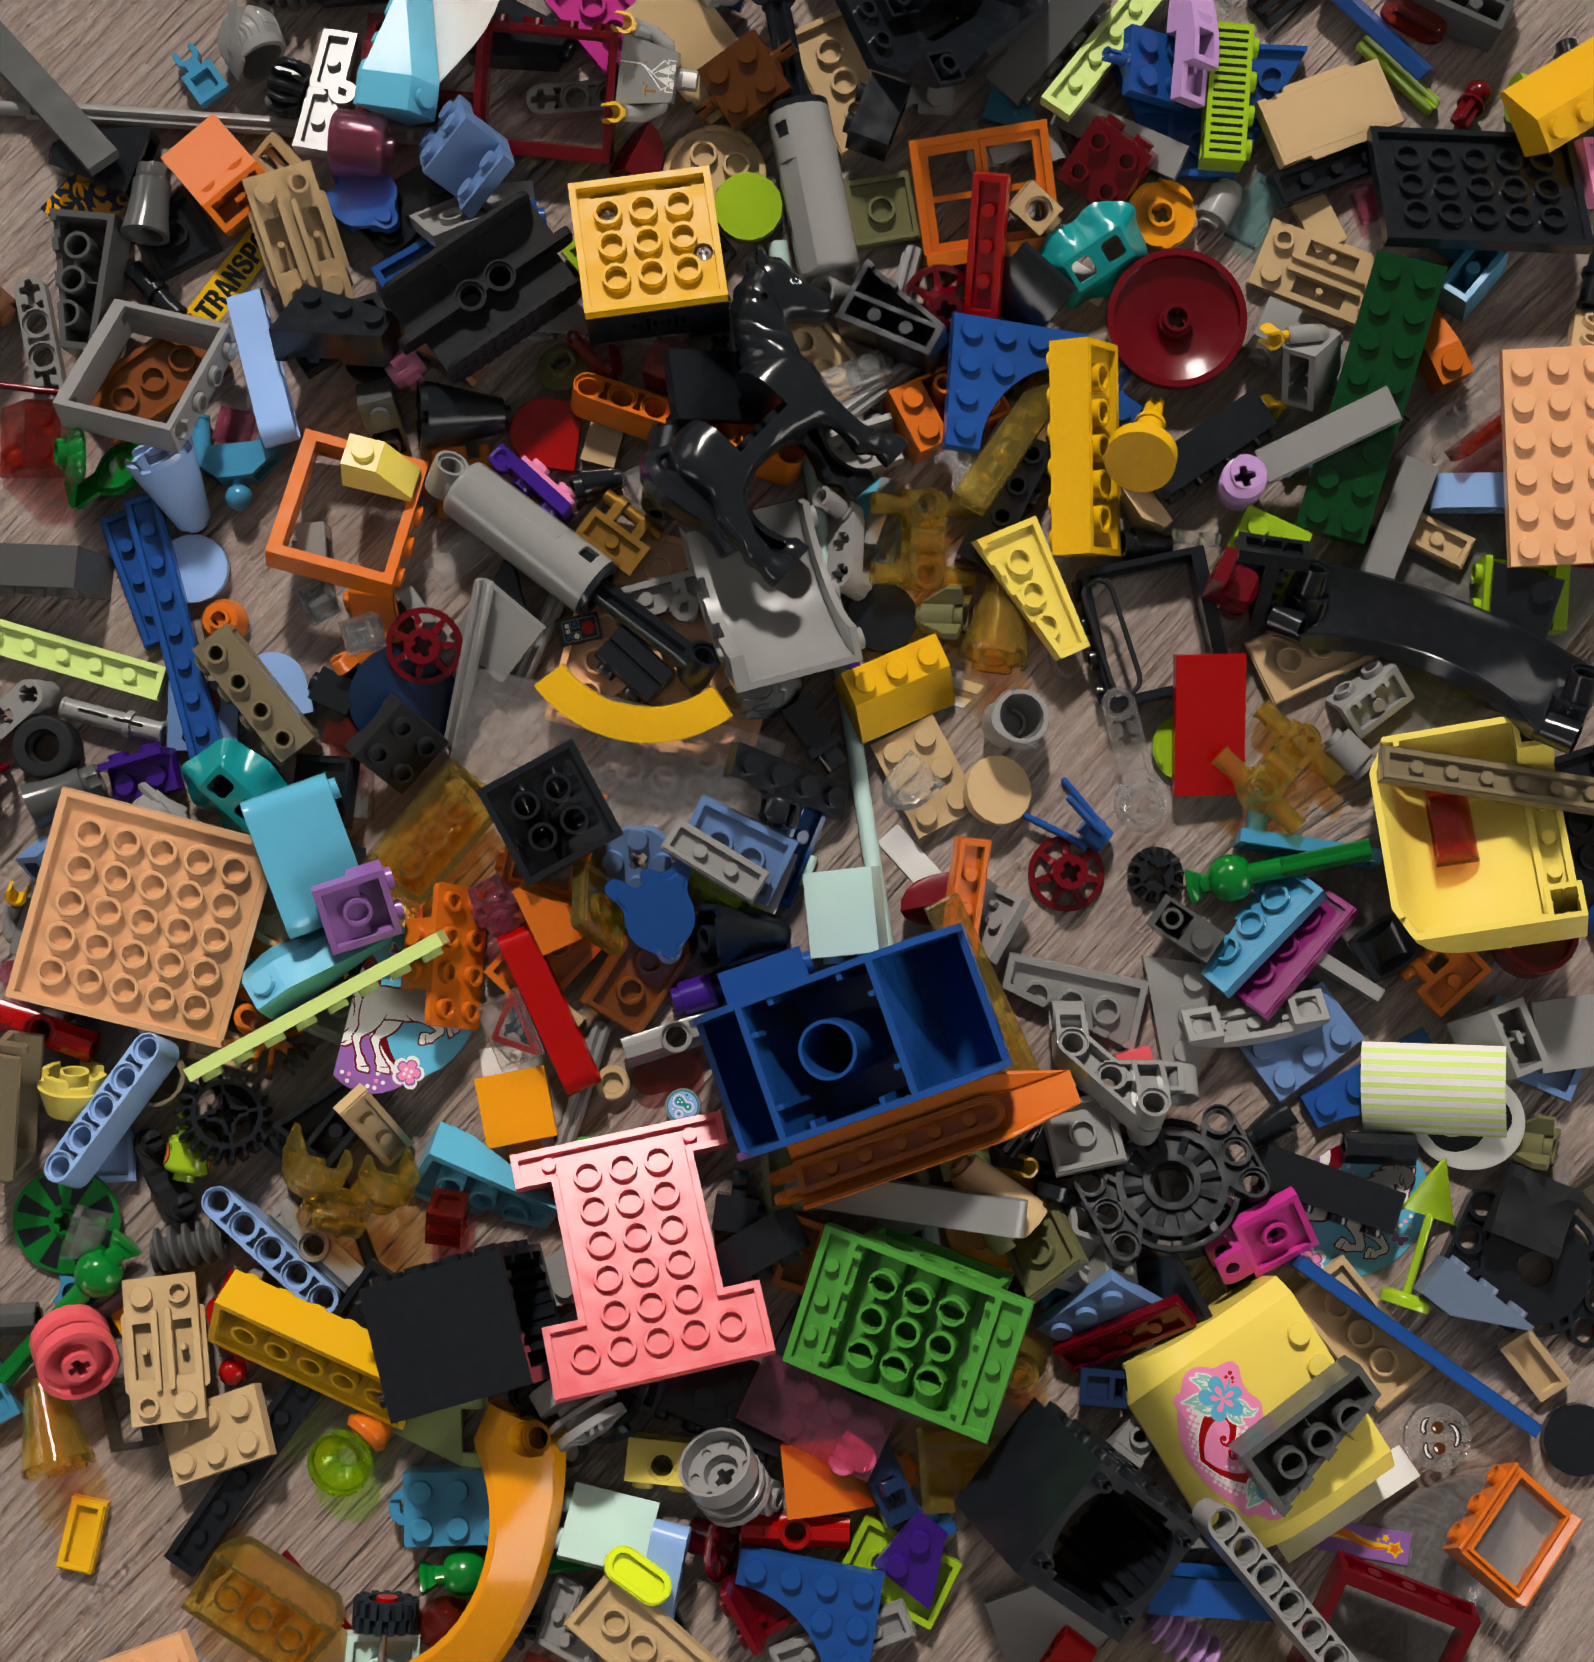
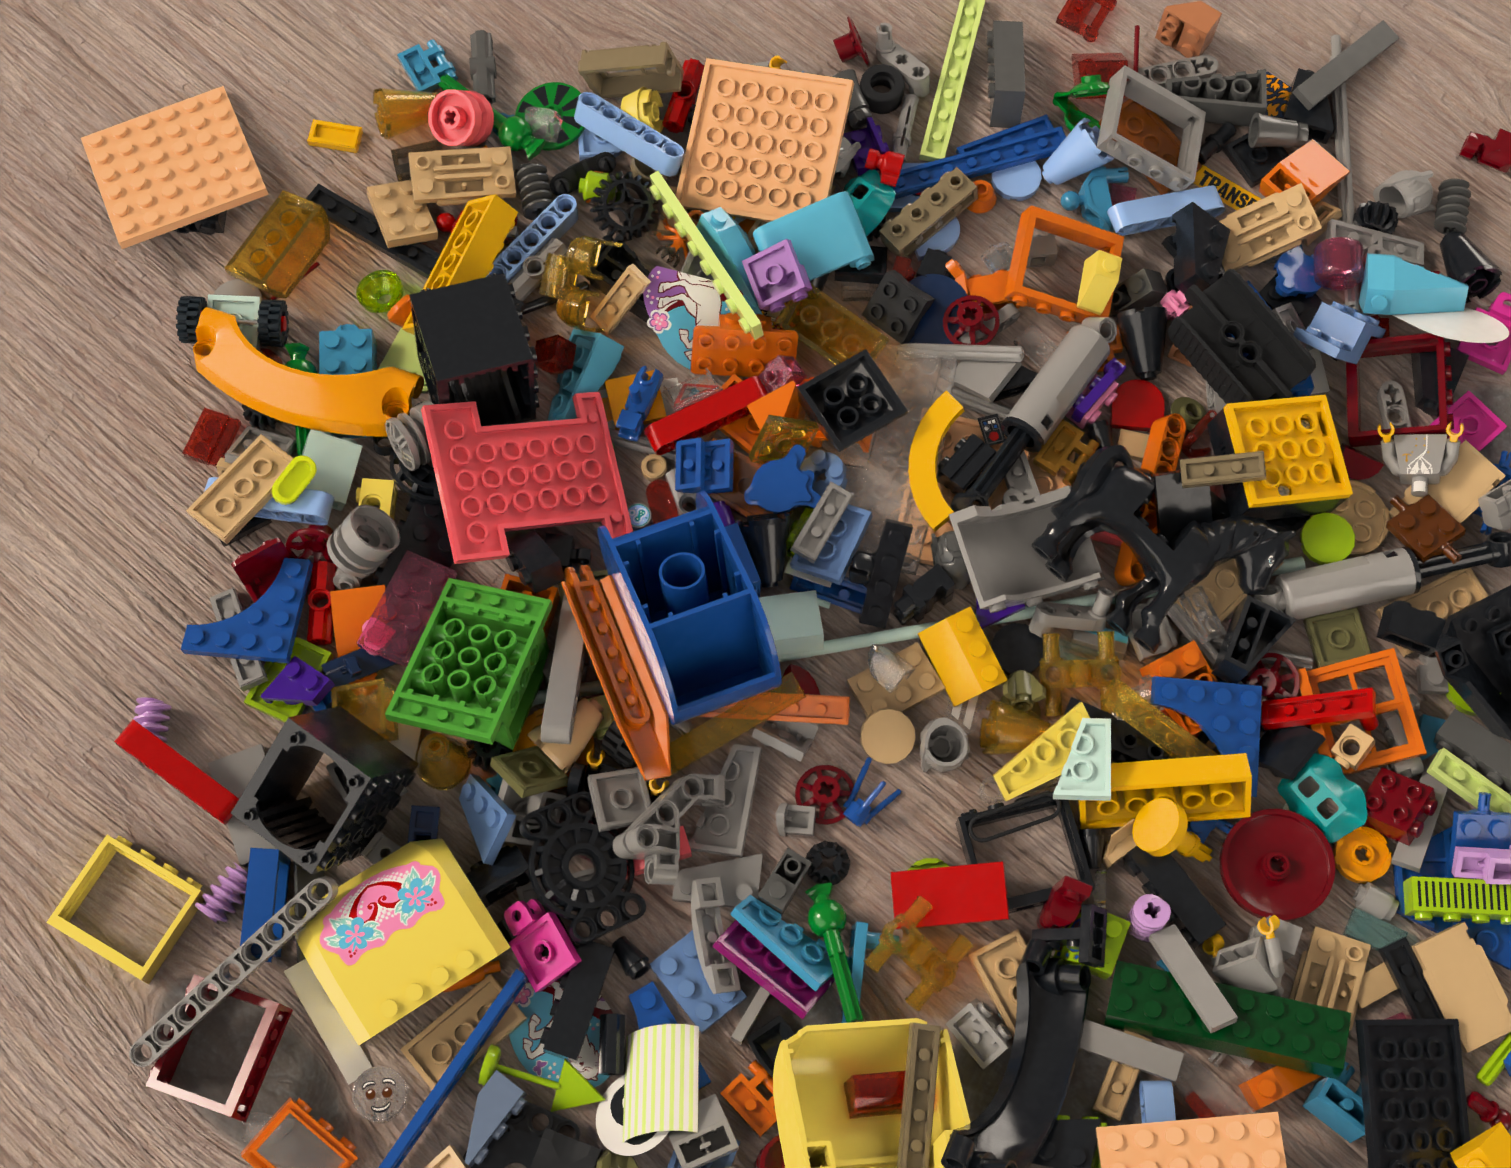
camera: 85 degrees right, 15 degrees down
dark azure plate [172,43,232,110] -> none
clear slope [338,611,387,657] -> none
white sticker [878,825,942,883] -> none
dark red tile [1053,1294,1197,1374] -> none
clear beam [1102,687,1173,833] -> none
dark grey wedge [1227,1355,1381,1517] -> none
medium lavender sticker [1313,1522,1412,1566] -> none
light grey brick [1323,728,1376,780] -> none
none -> blue piece [616,366,664,442]
none -> blue slope [675,438,734,493]
none -> light grey tile [776,802,817,837]
none -> red piece [865,148,905,187]
none -> light aqua wing [1053,718,1111,801]
none -> dark tan tile [1180,451,1266,488]

